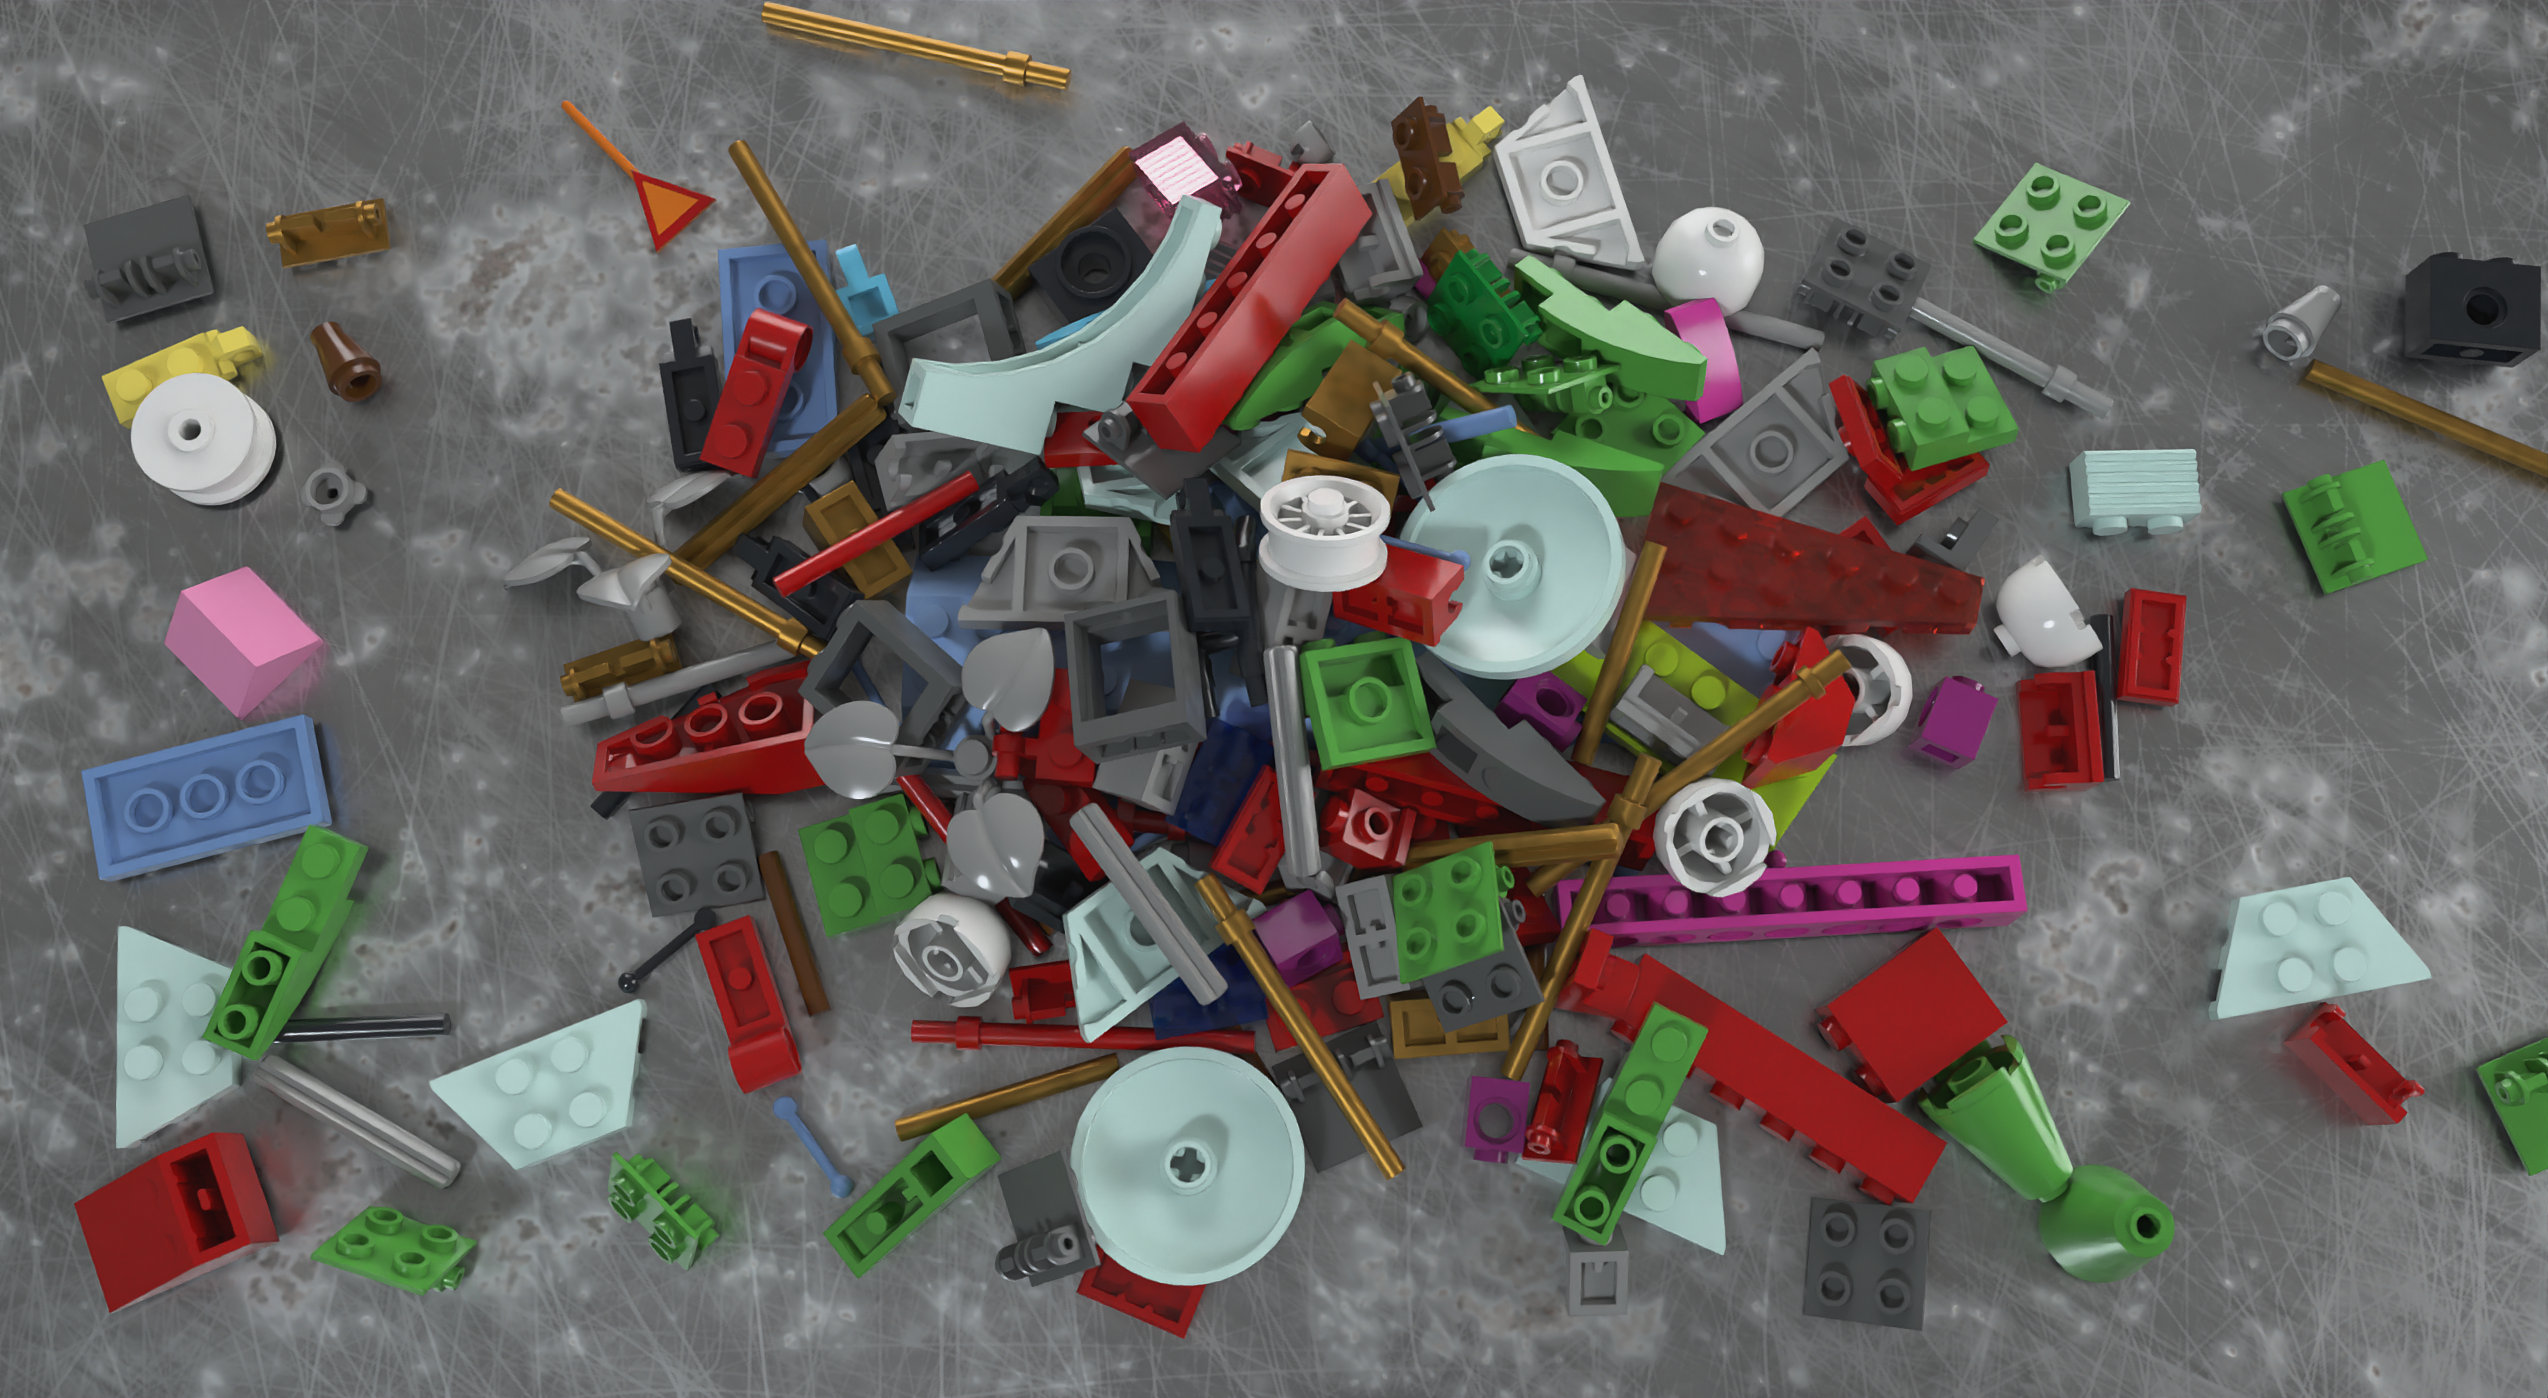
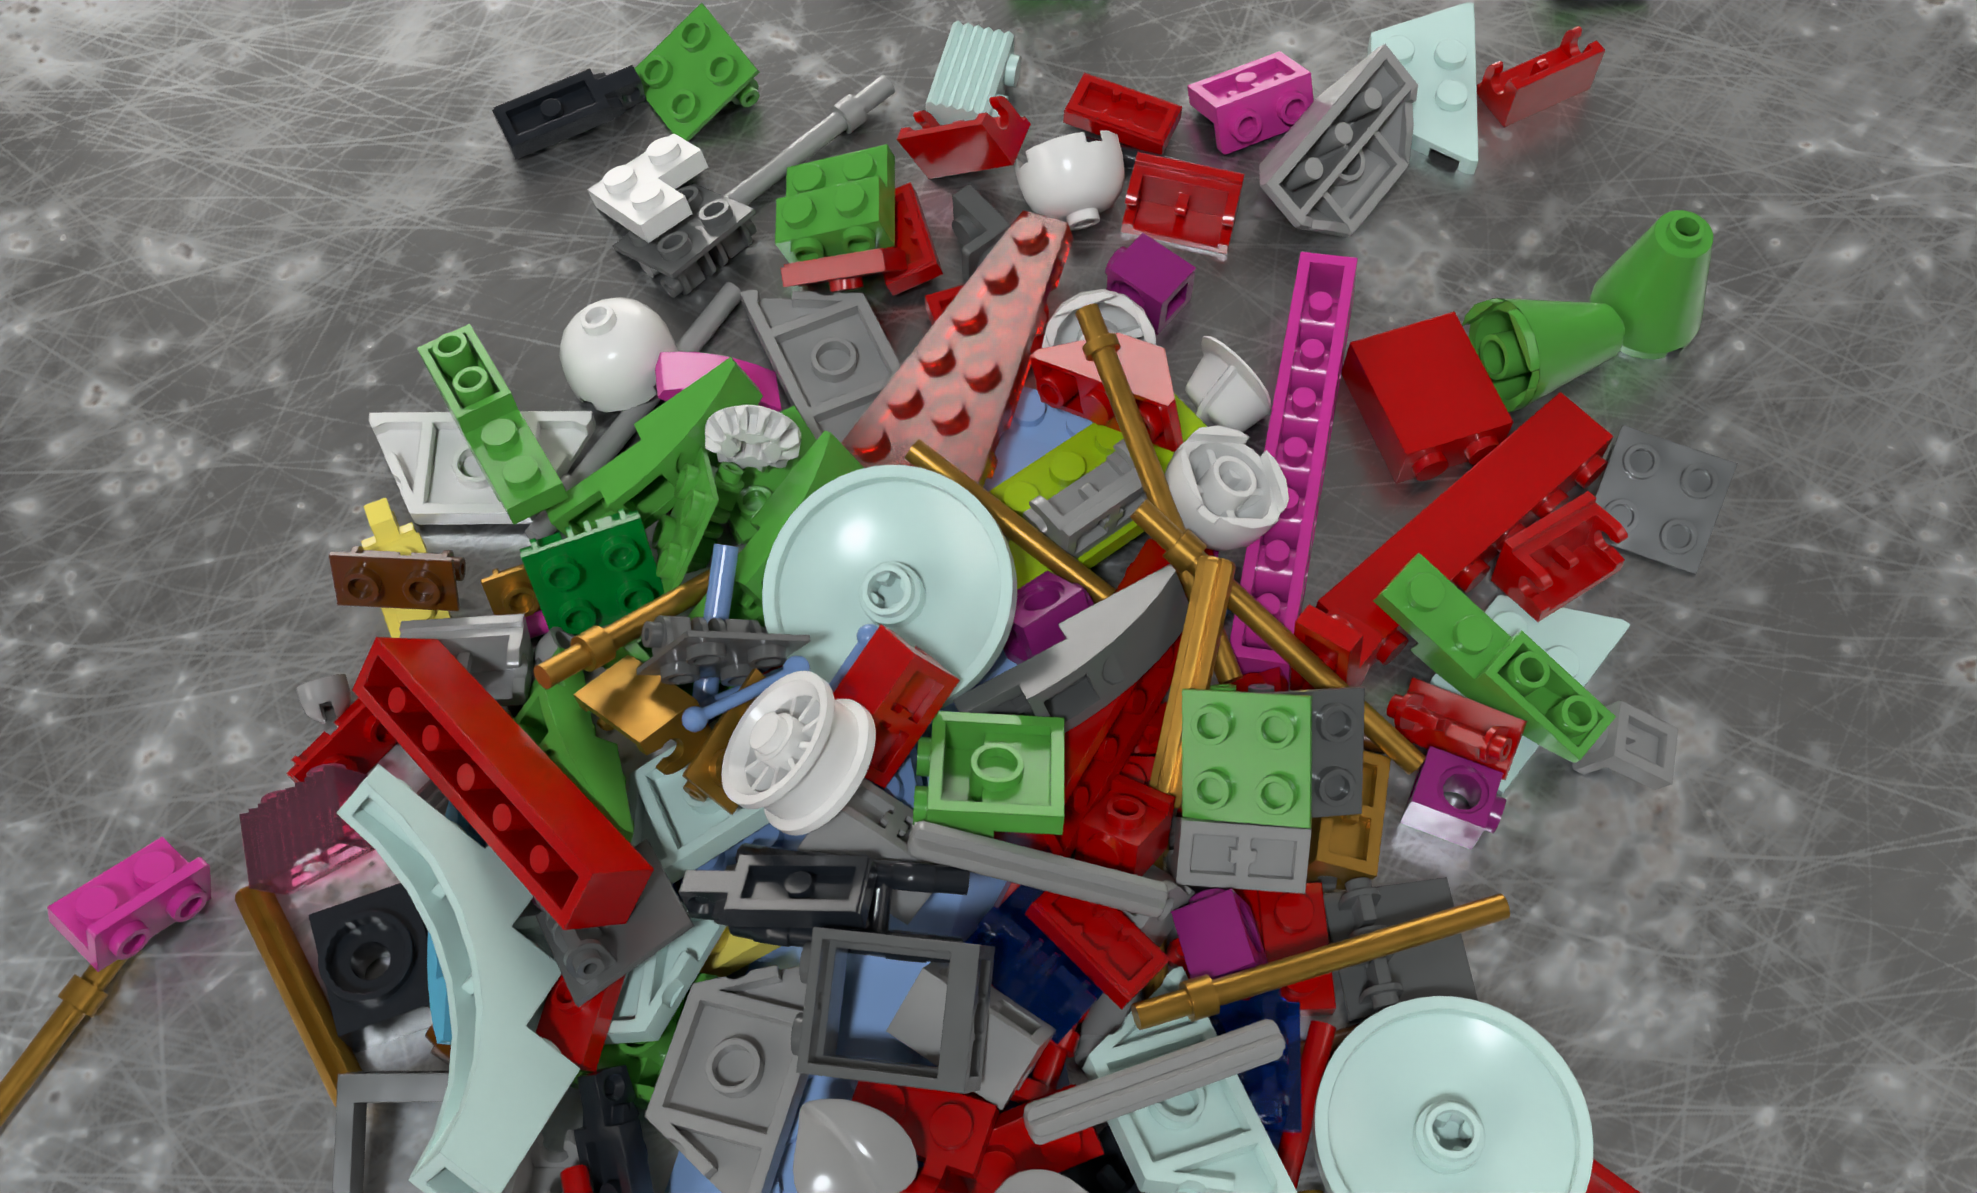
camera: 75 degrees left, 15 degrees down
none -> dark pink bracket [47,837,211,972]
none -> bright green slope [417,324,569,525]
none -> black hinge [492,65,646,160]
none -> white plate [587,133,708,243]
none -> medium blue hinge [682,656,811,732]
none -> white gear [705,405,802,472]
none -> red hinge [896,96,1031,179]
none -> white piece [1185,336,1271,433]
none -> dark pink bracket [1187,51,1314,154]
none -> light grey wedge [1259,44,1418,238]
none -> red hinge [1491,491,1628,622]

